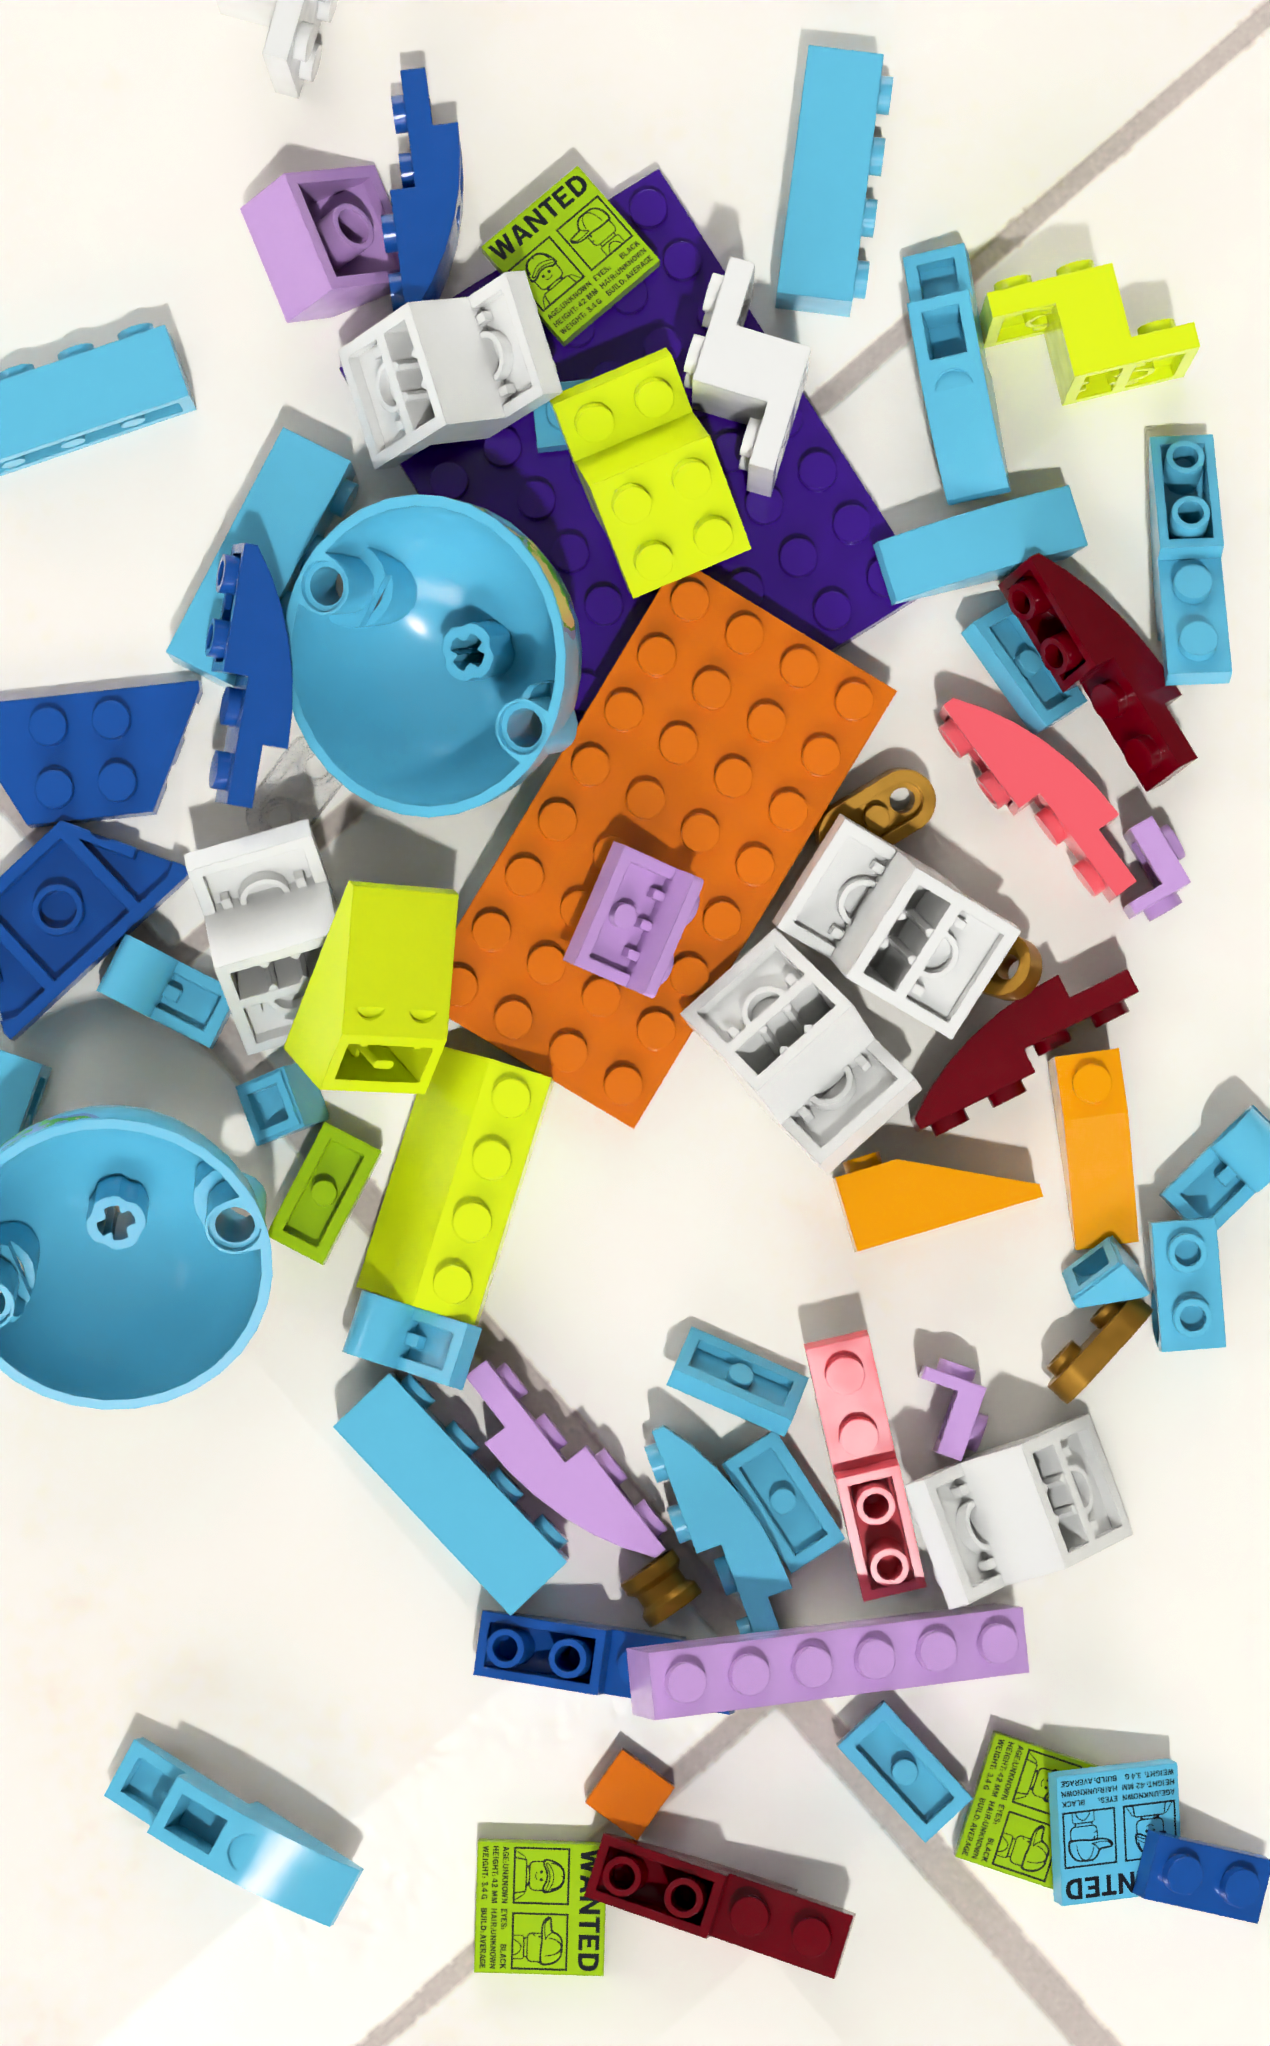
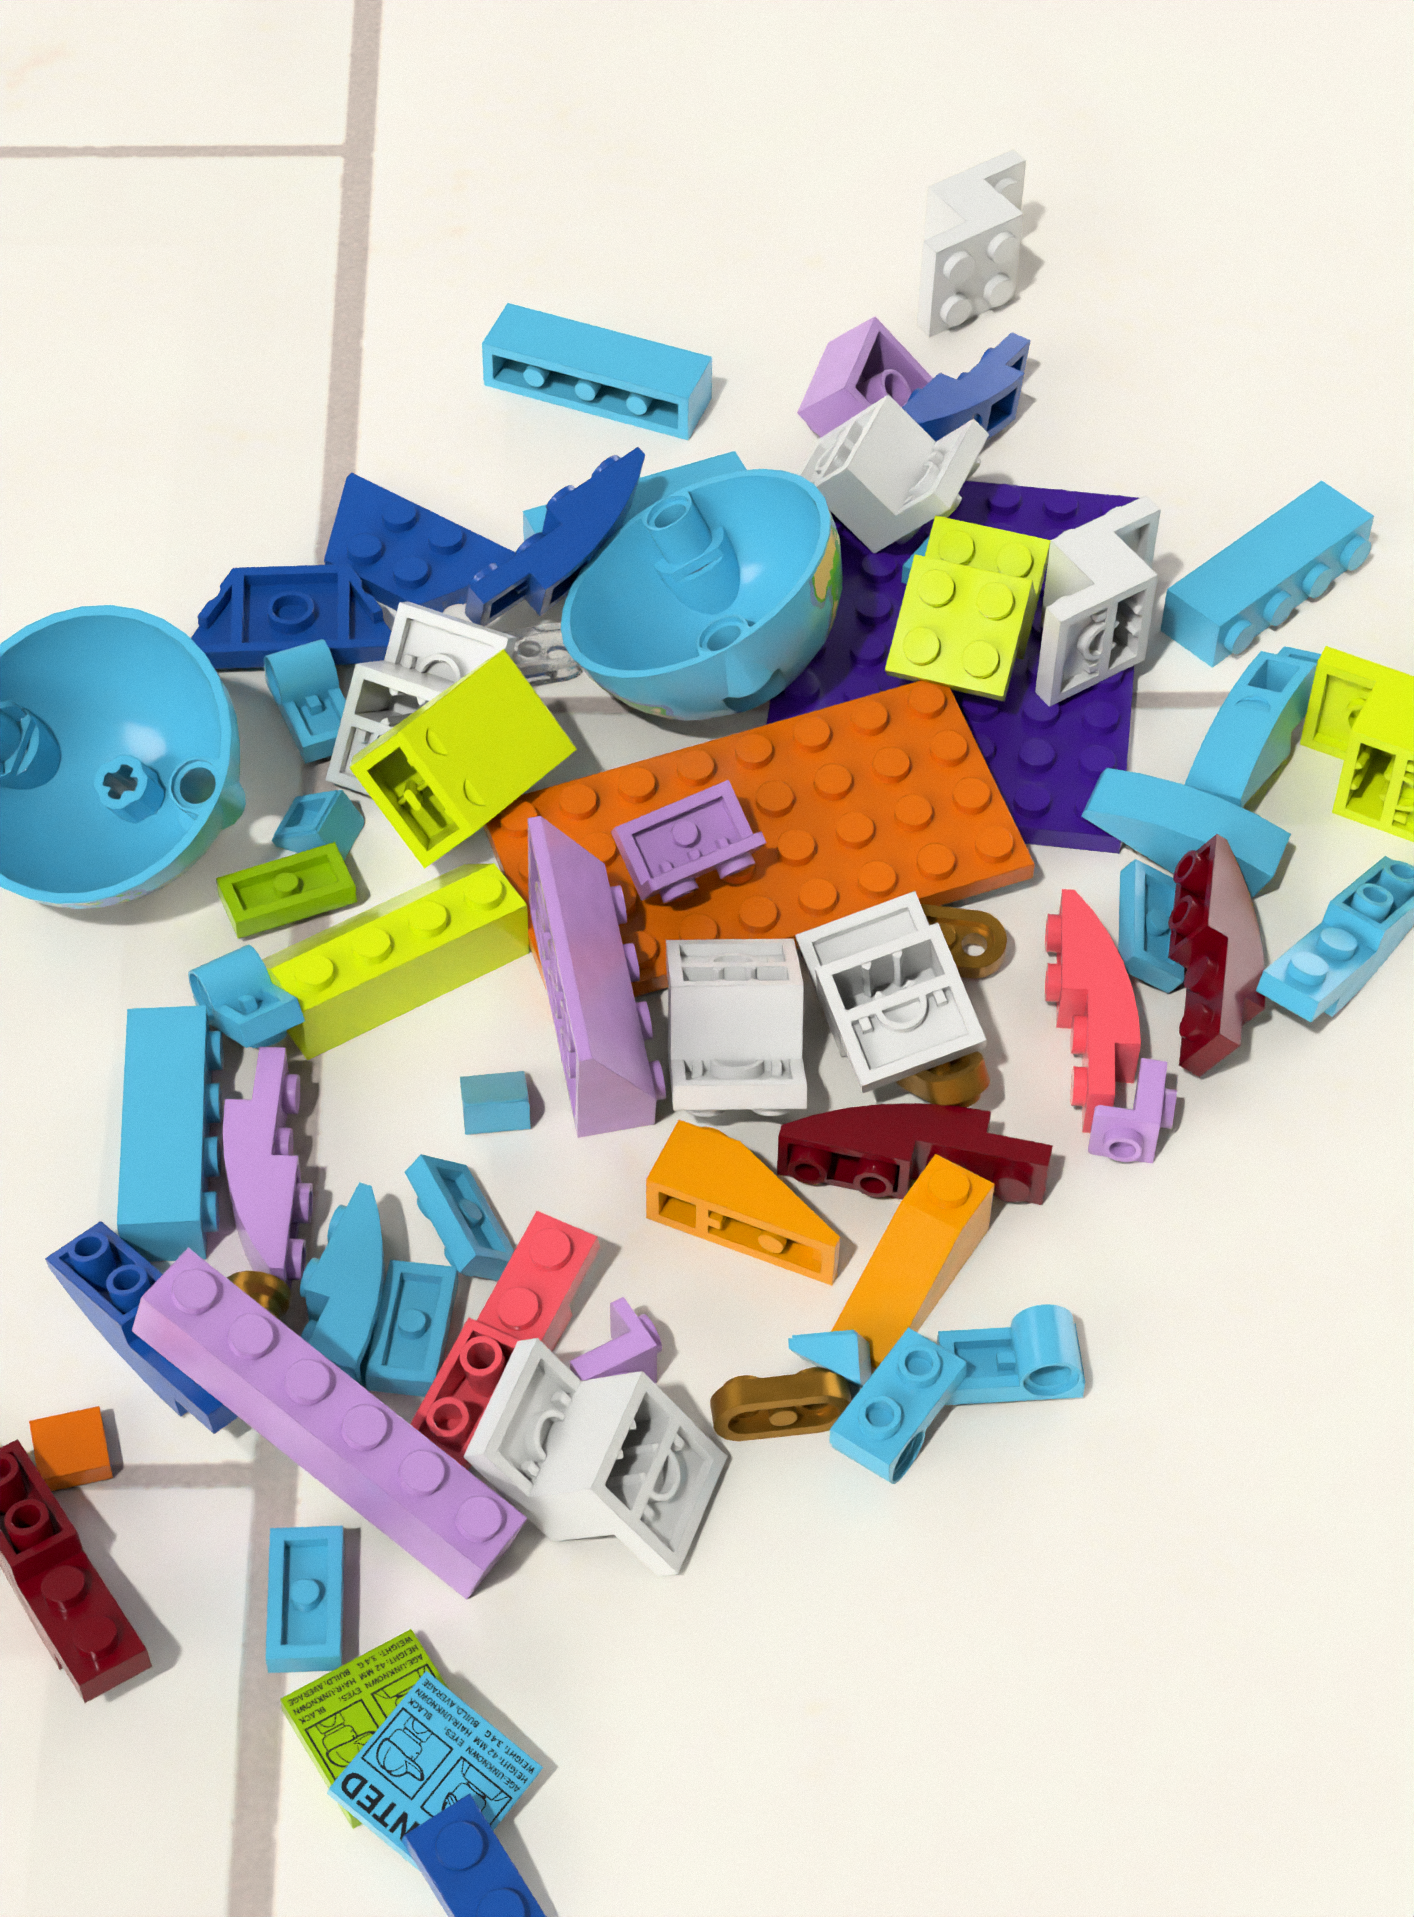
camera: 30 degrees right, 35 degrees down
lime tile [481,165,660,347] -> none
none -> medium azure slope [460,1071,531,1135]
none -> lavender slope [528,816,666,1138]

